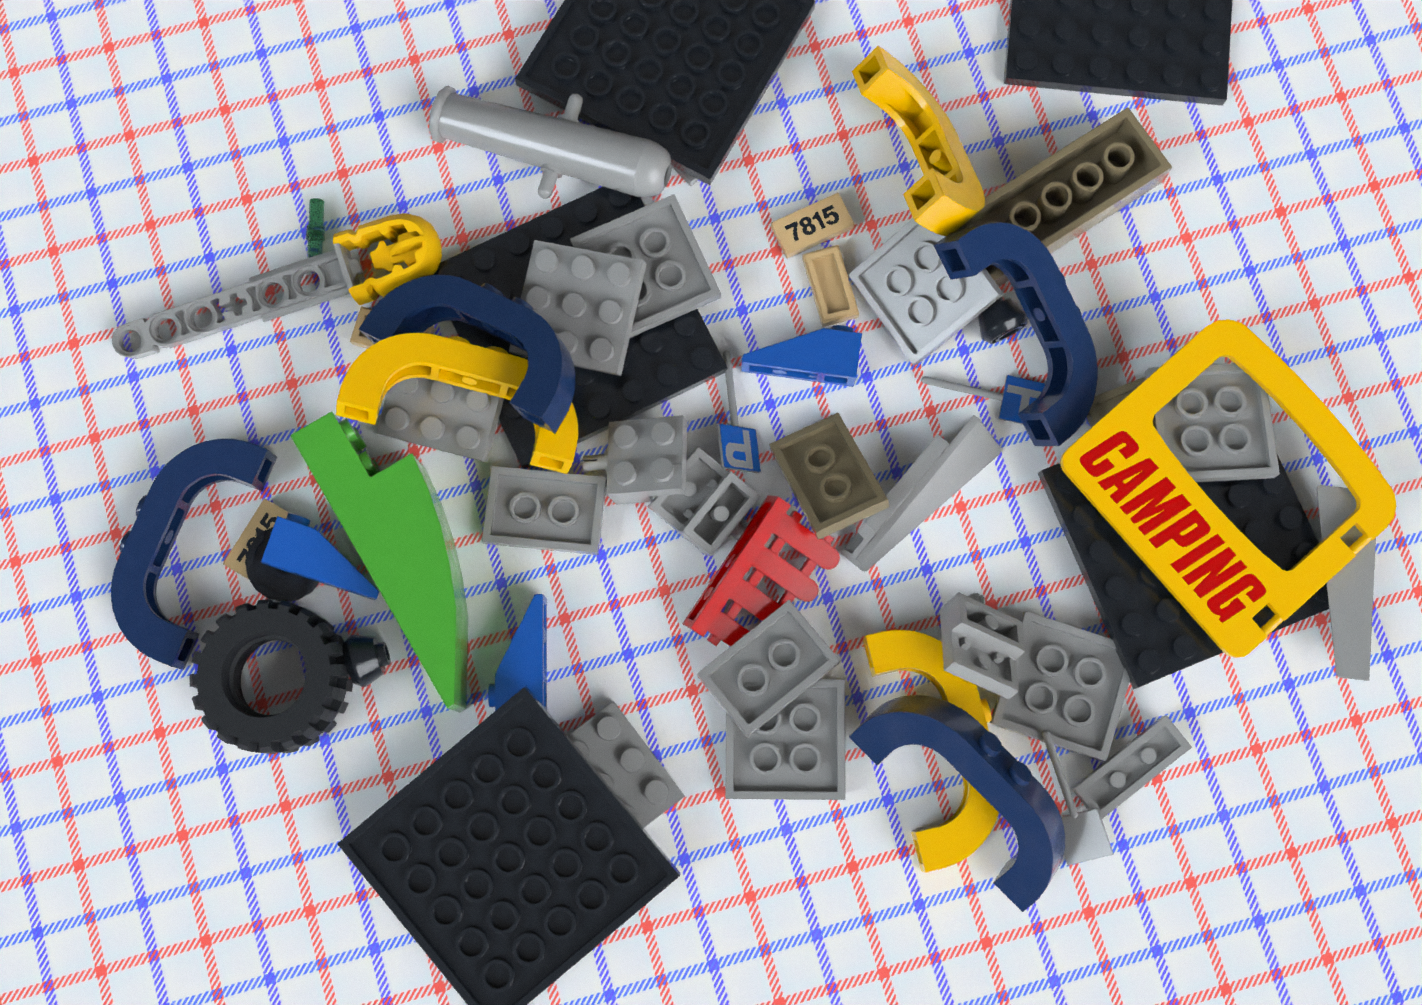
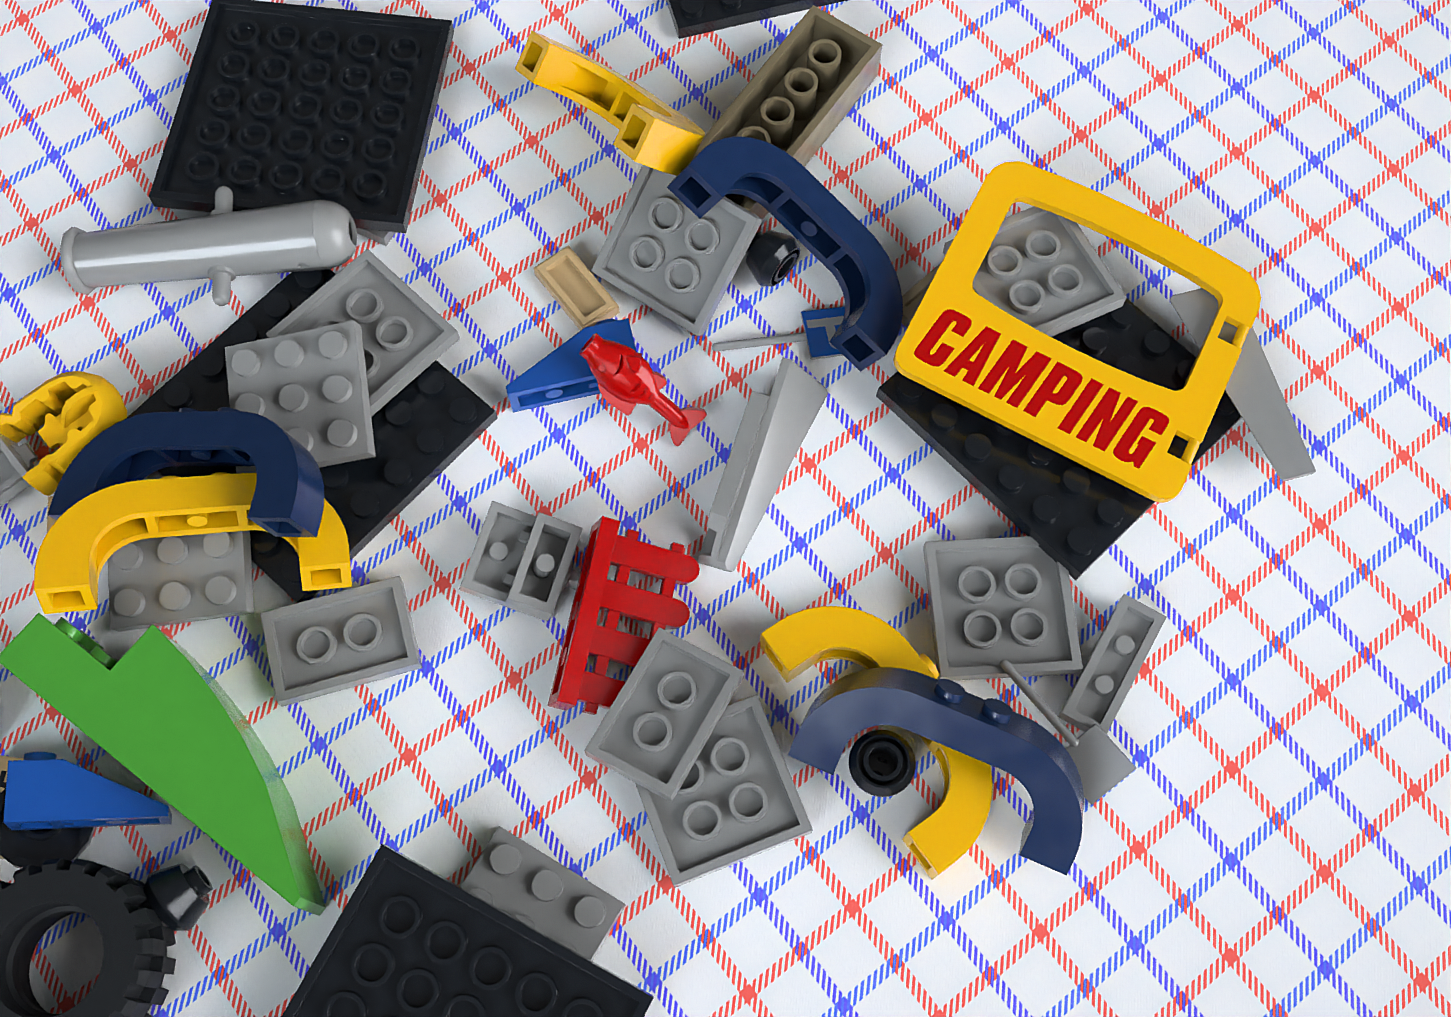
camera: 25 degrees left, 10 degrees down
blue slope [488,594,547,711] -> none
light grey plate [582,415,687,505] -> none
piece [717,350,761,473] -> none
dark tan plate [769,413,889,540] -> none
tan tile [771,193,855,259] -> none
light grey plate [940,592,1026,699] -> none
none -> red animal [579,333,707,446]
none -> black cone [848,730,916,797]

